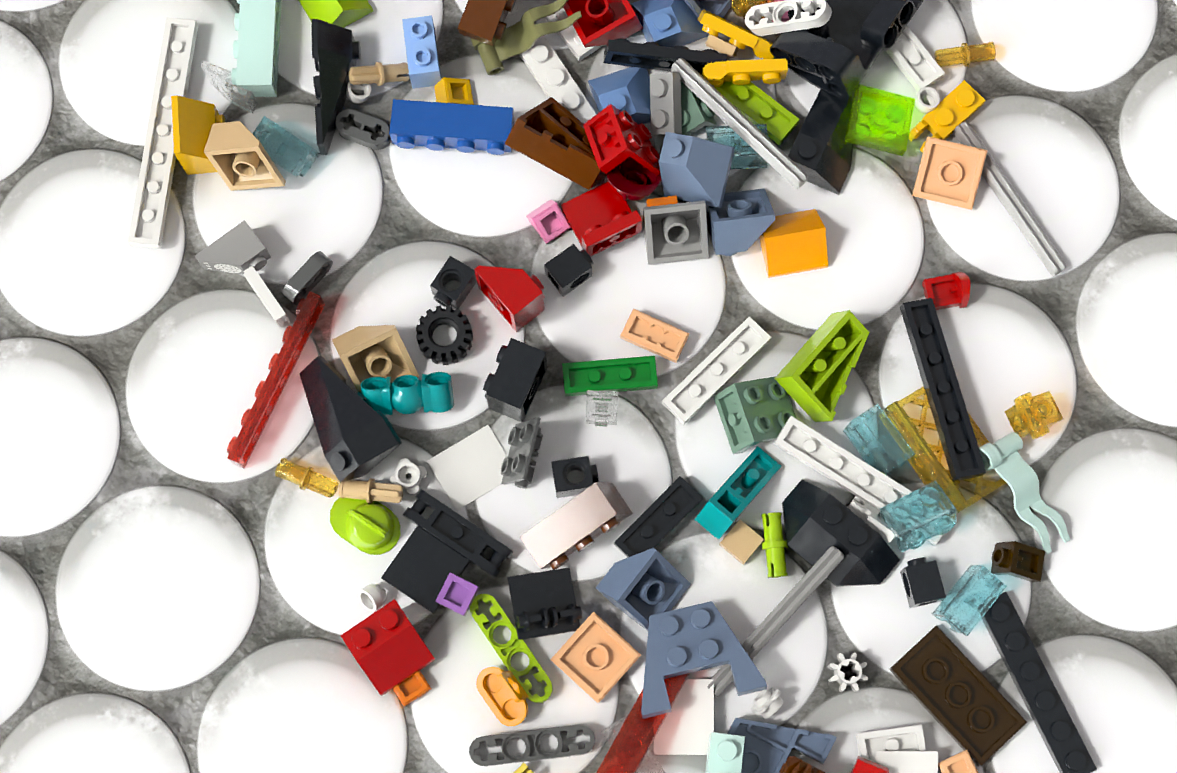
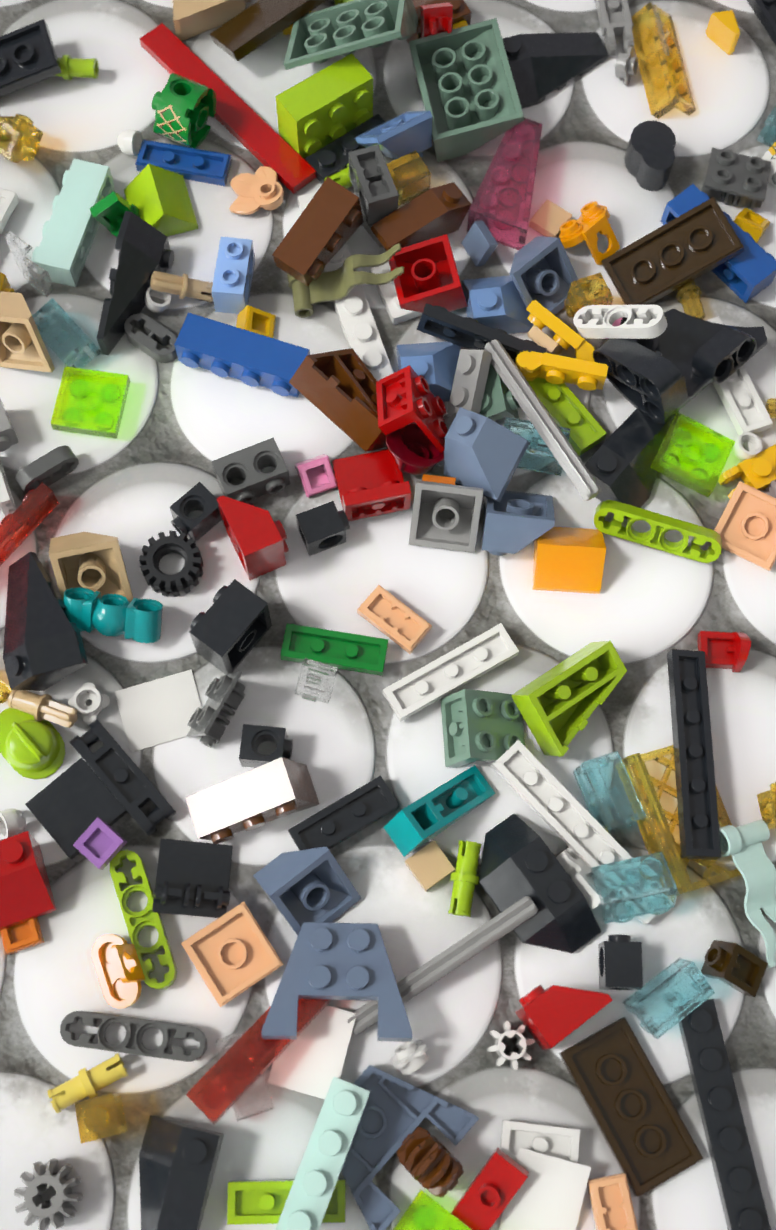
camera: 10 degrees right, 5 degrees down
none -> clear neon green plate [51,366,130,439]
none -> green tile [89,191,140,237]
none -> dark grey brick [212,437,290,504]
none -> red slope [515,984,613,1050]
none -> lime beam [594,500,722,563]

